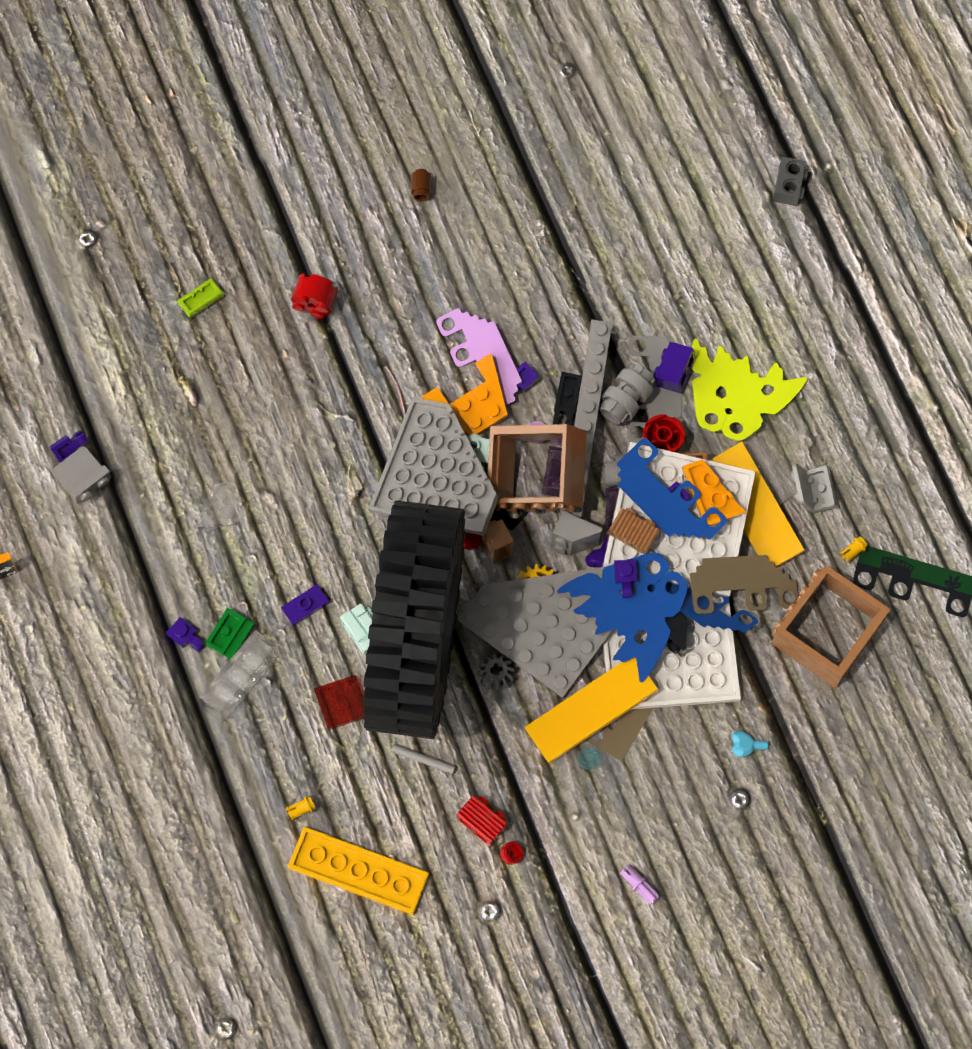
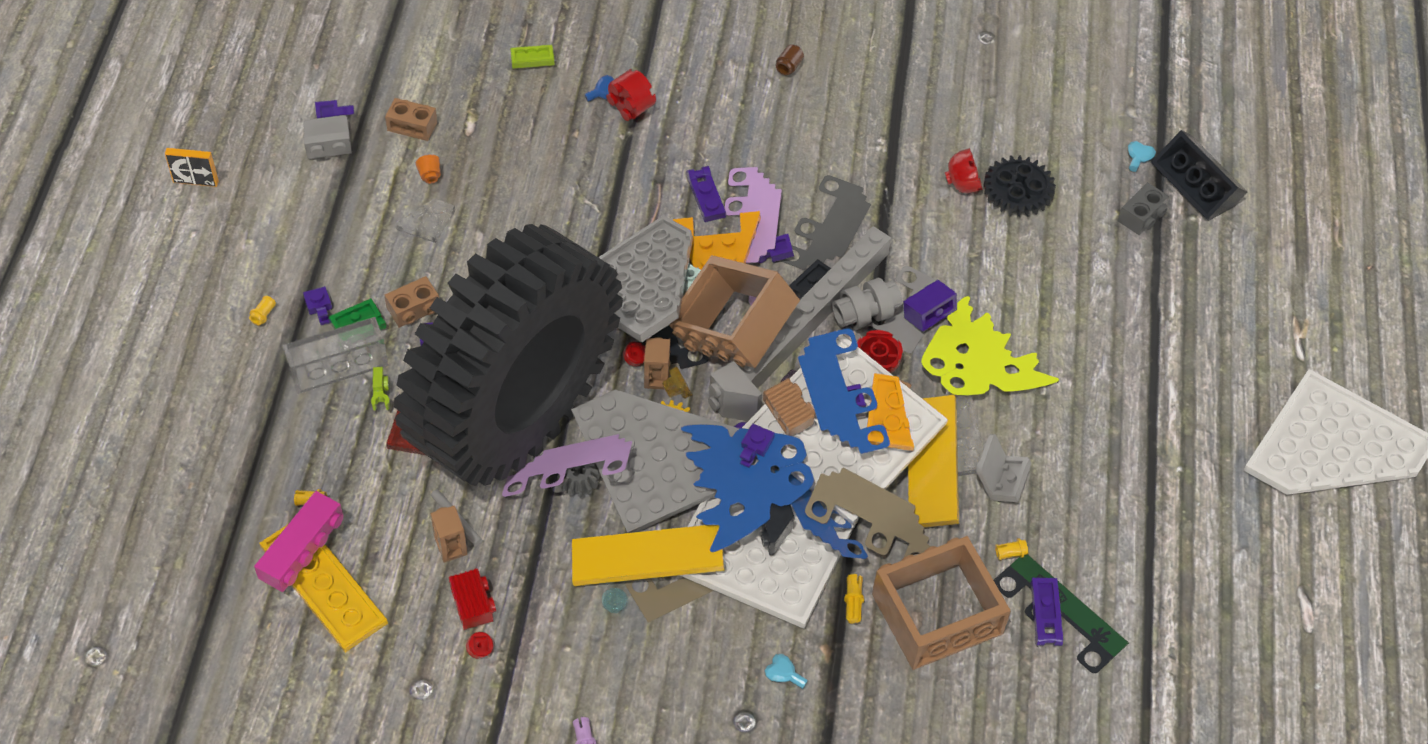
camera: 30 degrees right, 15 degrees down
none -> yellow pin [249,296,276,325]
none -> dark pink brick [254,491,344,592]
none -> lime plate [371,367,390,410]
none -> medium nougat brick [384,276,439,328]
none -> medium nougat brick [385,98,437,141]
none -> orange hat [415,155,441,184]
none -> medium nougat brick [430,505,468,563]
none -> lavender piece [502,434,632,497]
none -> blue rock [584,75,614,102]
none -> clear yellow tile [662,367,692,399]
none -> dark purple plate [686,166,726,222]
none -> dark grey piece [780,175,871,270]
none -> yellow axle [844,574,864,624]
none -> red cylinder [945,148,983,193]
none -> black gear [983,155,1056,217]
none -> dark purple plate [1031,578,1063,646]
none -> medium azure rock [1128,141,1156,172]
none -> black slope [1151,130,1248,221]

